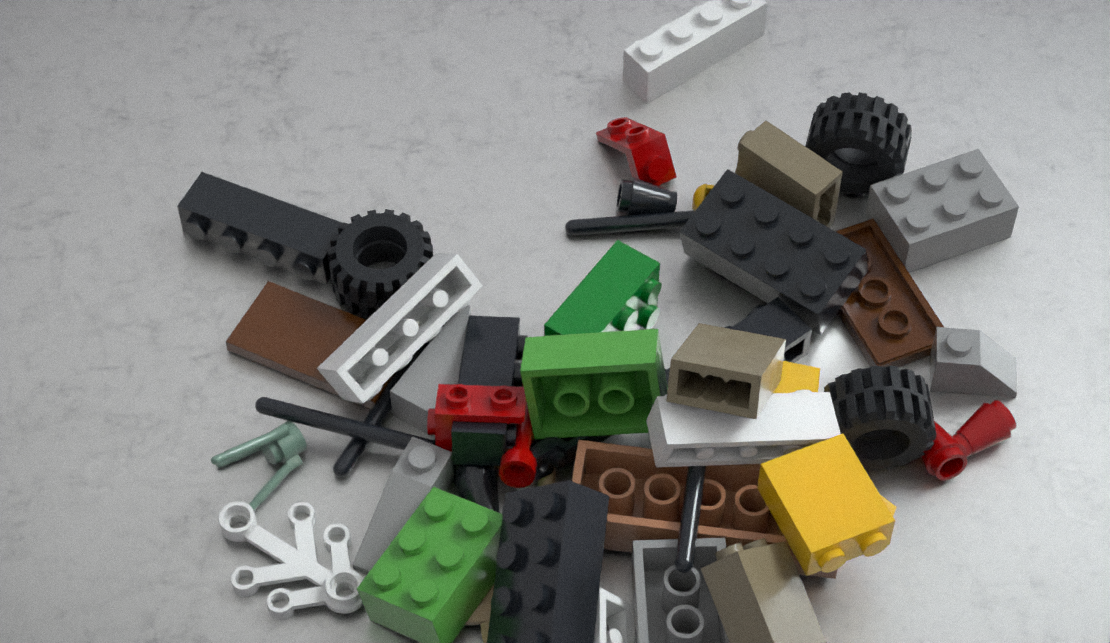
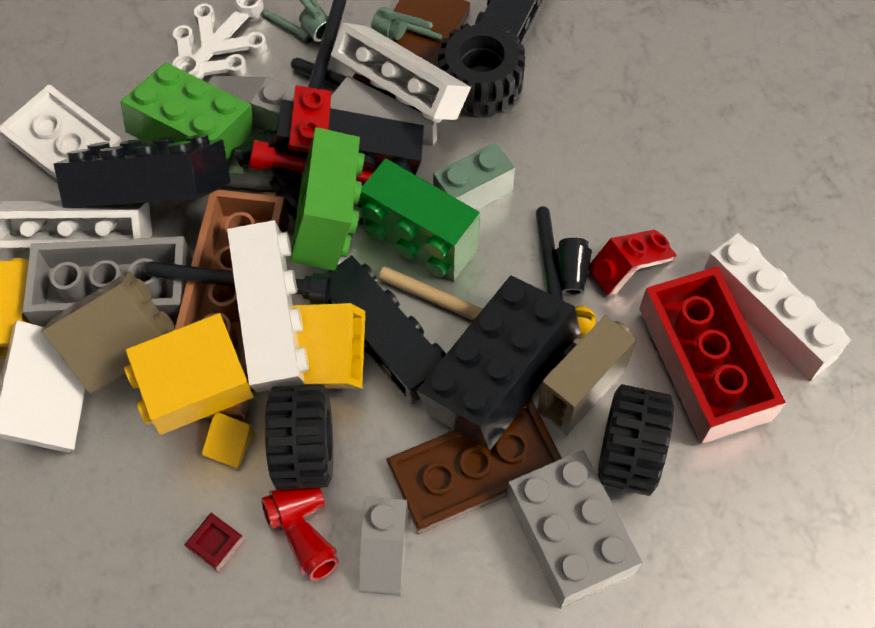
camera: 90 degrees right, 10 degrees up
dark tan brick [666,323,786,419] -> none
none -> dark red tile [184,512,245,572]
none -> sand green plant [371,7,442,41]
none -> tan bar [379,266,483,320]
none -> sand green brick [433,142,515,210]
none -> red brick [639,266,786,444]

